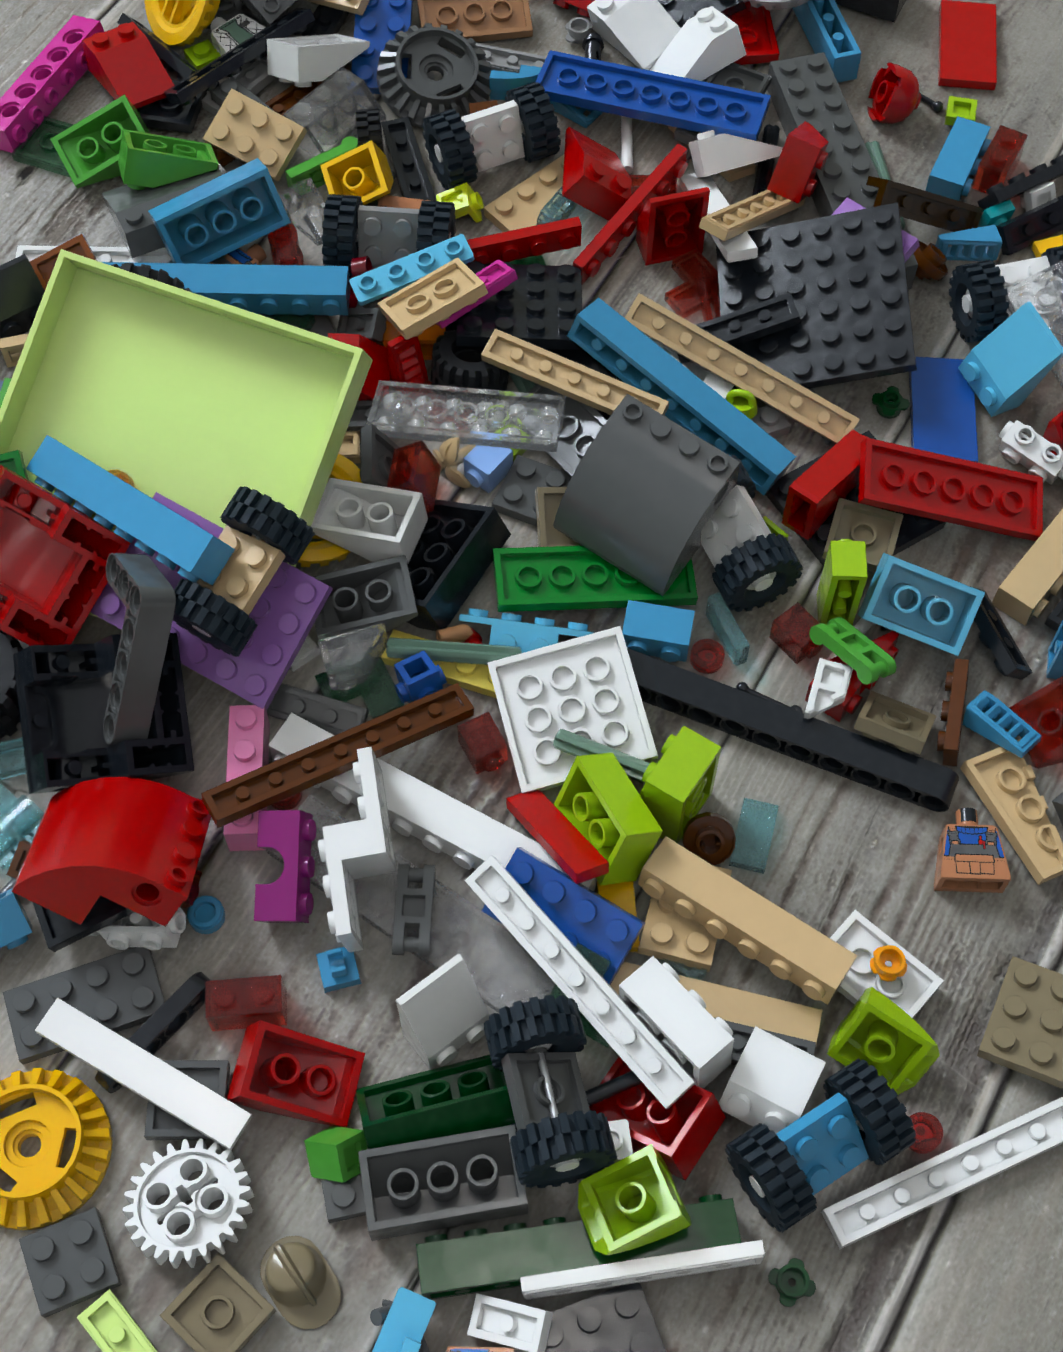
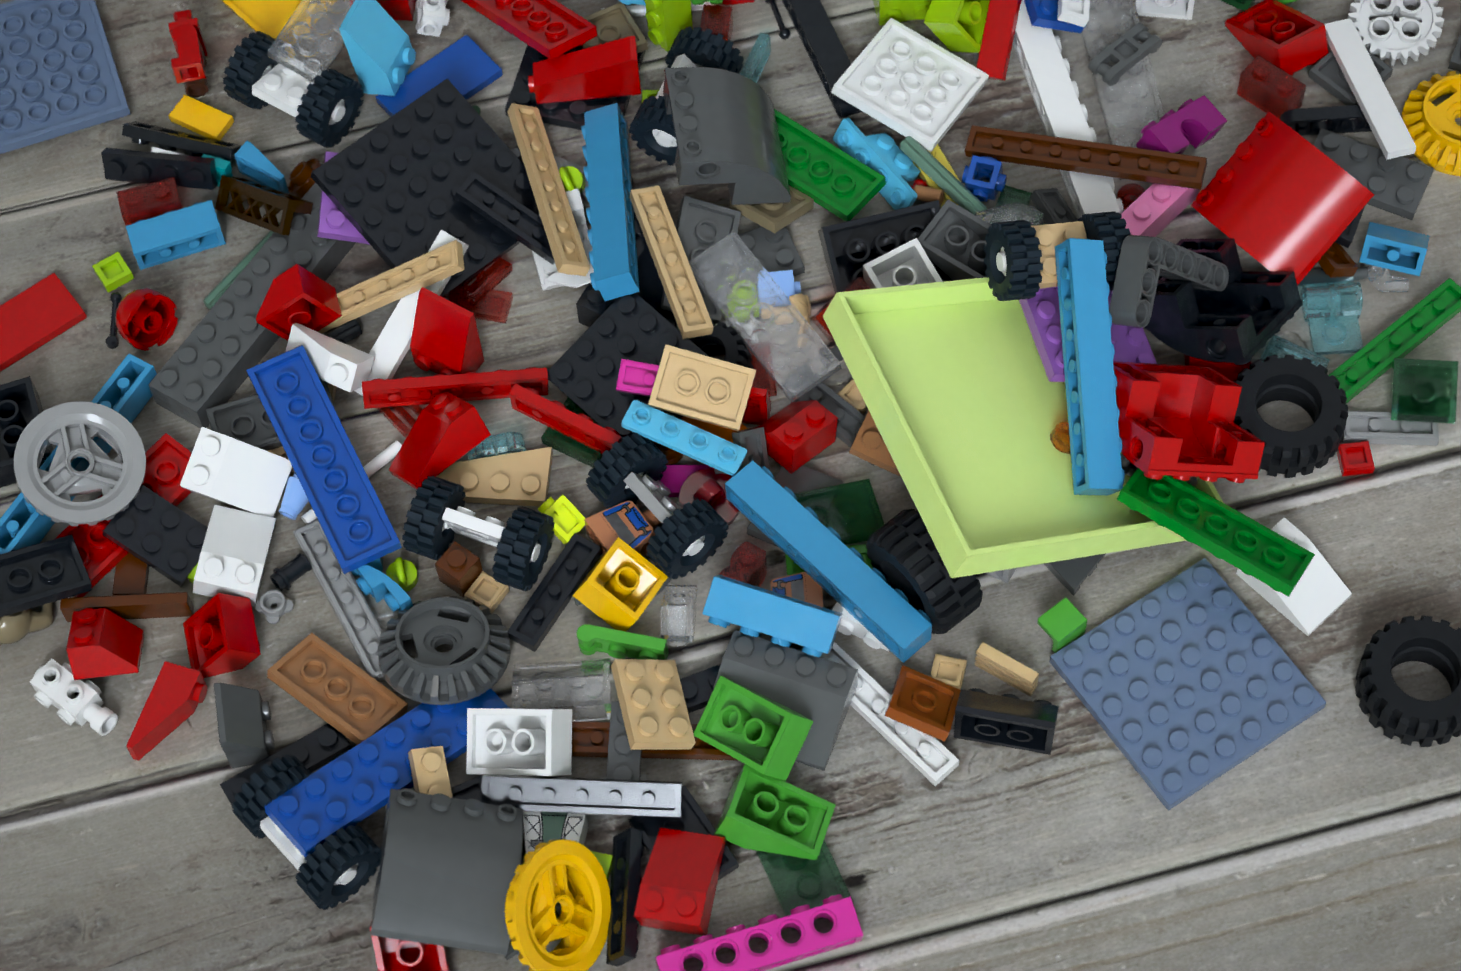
camera: 130 degrees left, 0 degrees up
dark azure tile [316,947,361,993] -> none
white bracket [318,747,397,952] -> none
black tyre [355,108,384,153] -> none
clear red brick [457,712,508,774] -> none
sand green axle [553,729,650,784] -> none
dark azure brick [622,600,695,662] -> none
clear red tile [690,639,725,674] -> none

